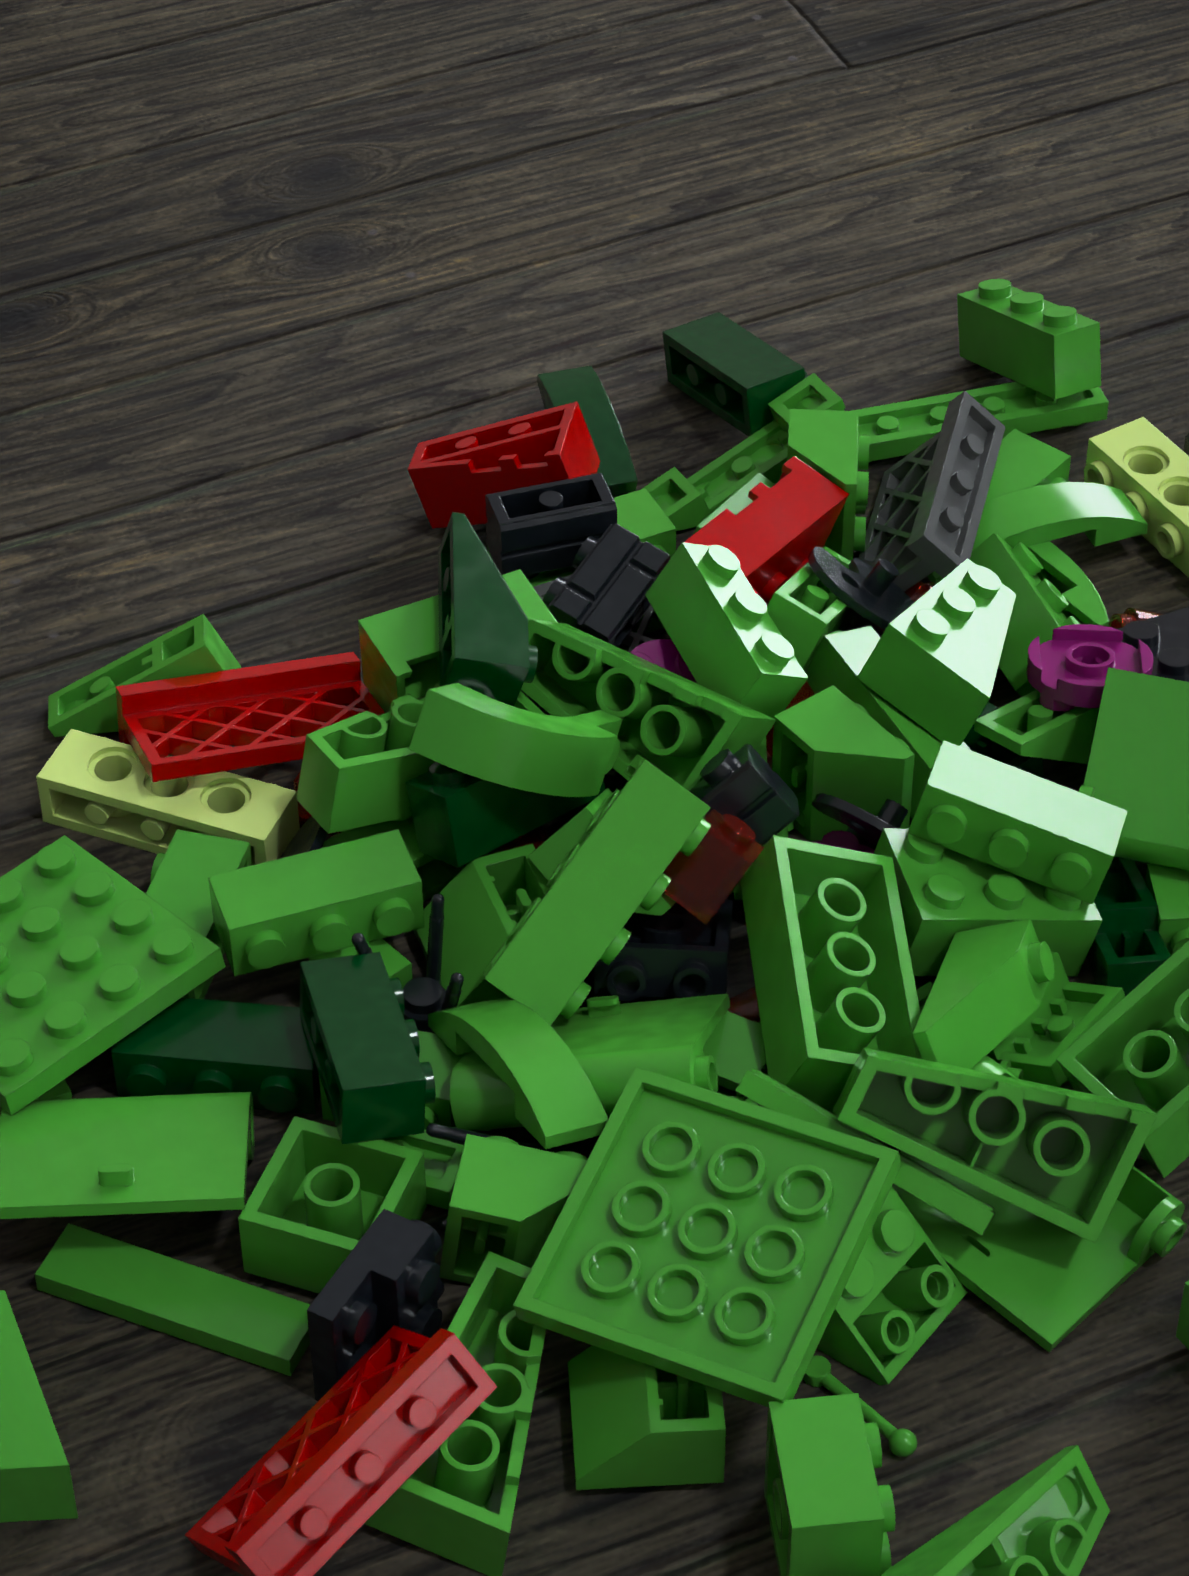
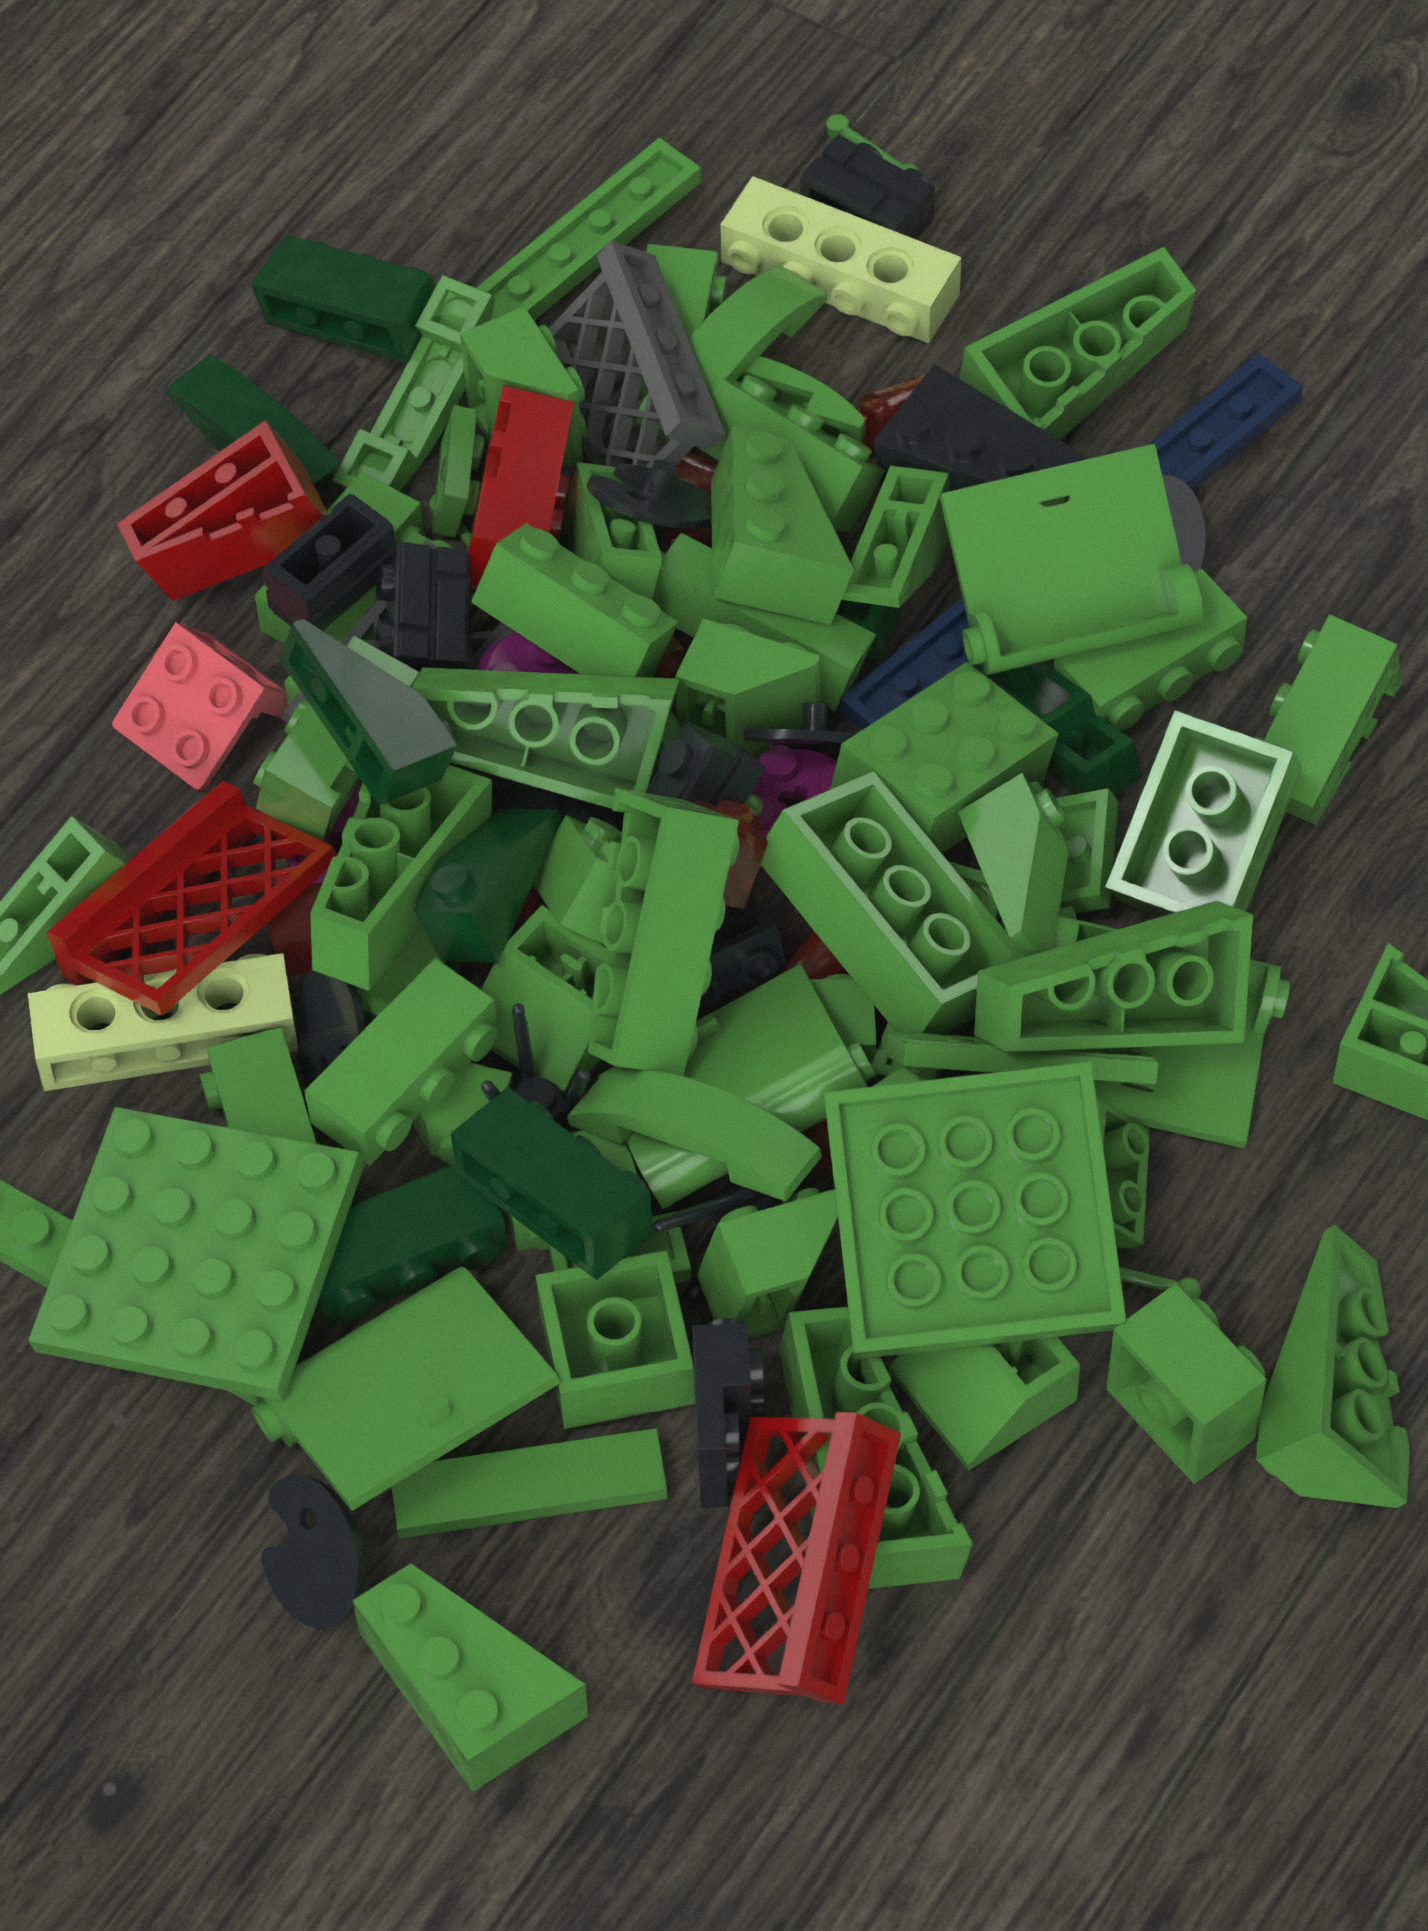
camera: 30 degrees left, 15 degrees up
bright green arch [409,683,623,797] -> none
bright green brick [907,740,1127,904] -> none
bright green brick [957,279,1101,400] -> none
magenta plate [1026,624,1154,711] -> none
none -> coral bracket [112,622,288,791]

